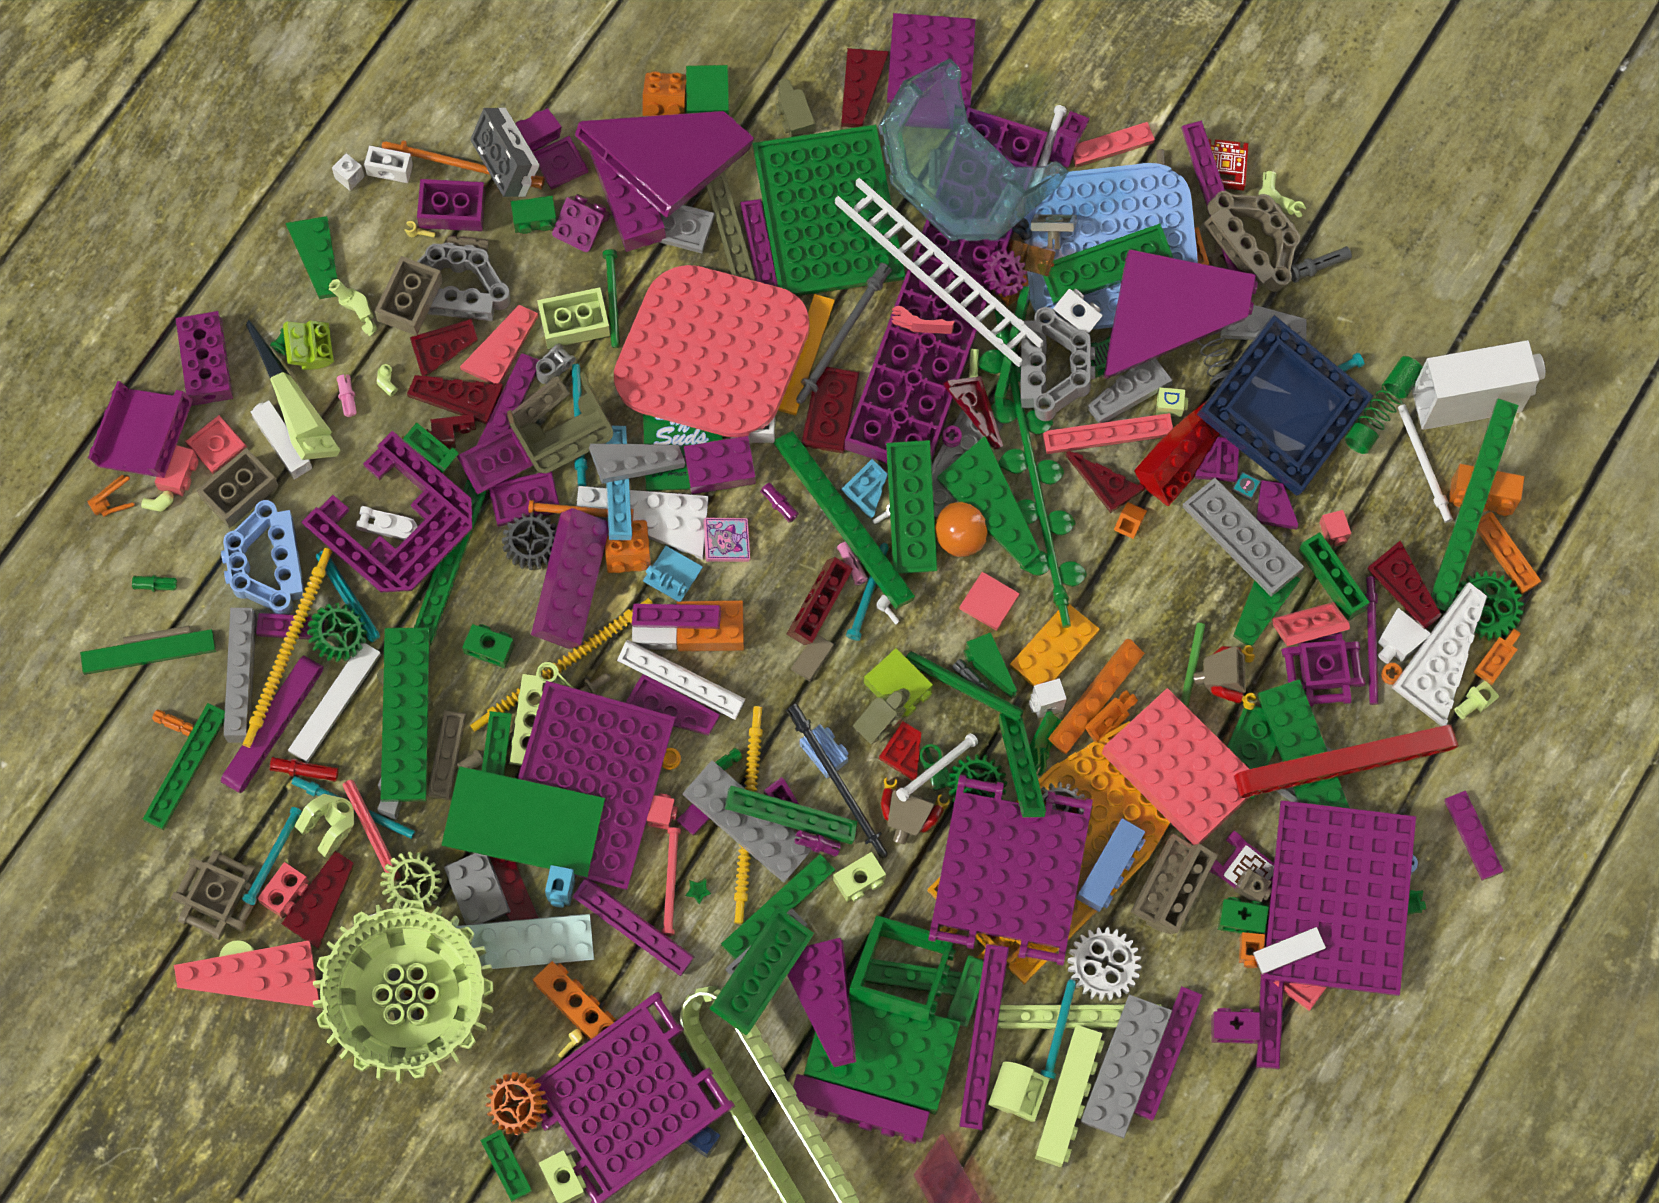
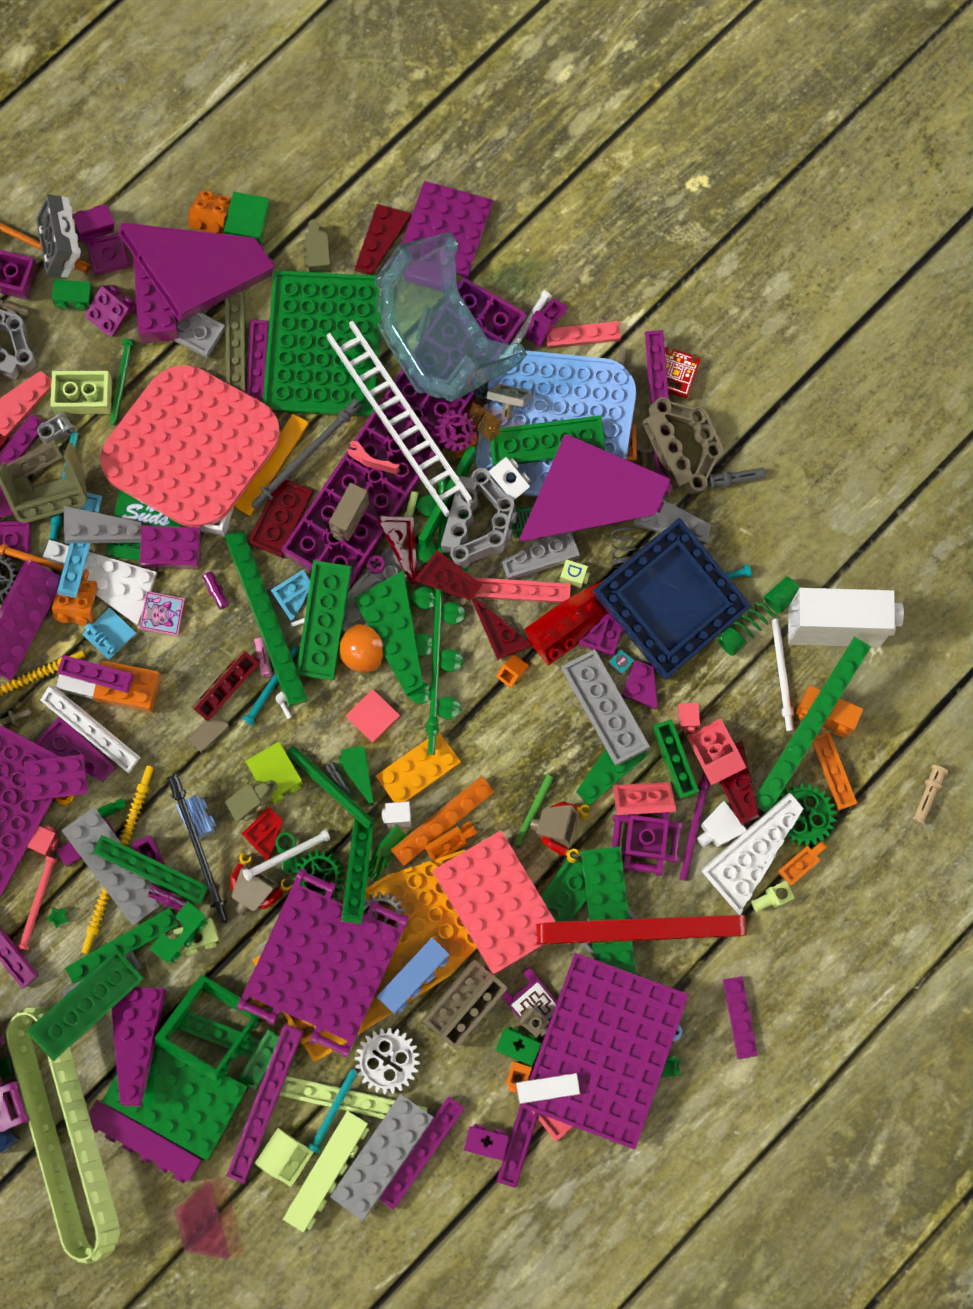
camera: 15 degrees right, 5 degrees up
yellowish green arm [1258,171,1306,217] -> none
orange bush [1381,663,1402,685] -> none
none -> magenta plate [24,754,89,801]
none -> green arch [149,901,208,965]
none -> dark tan brick [329,483,369,542]
none -> dark red wing [413,550,482,601]
none -> coral slope [686,718,746,785]
none -> tan pin [913,765,949,824]

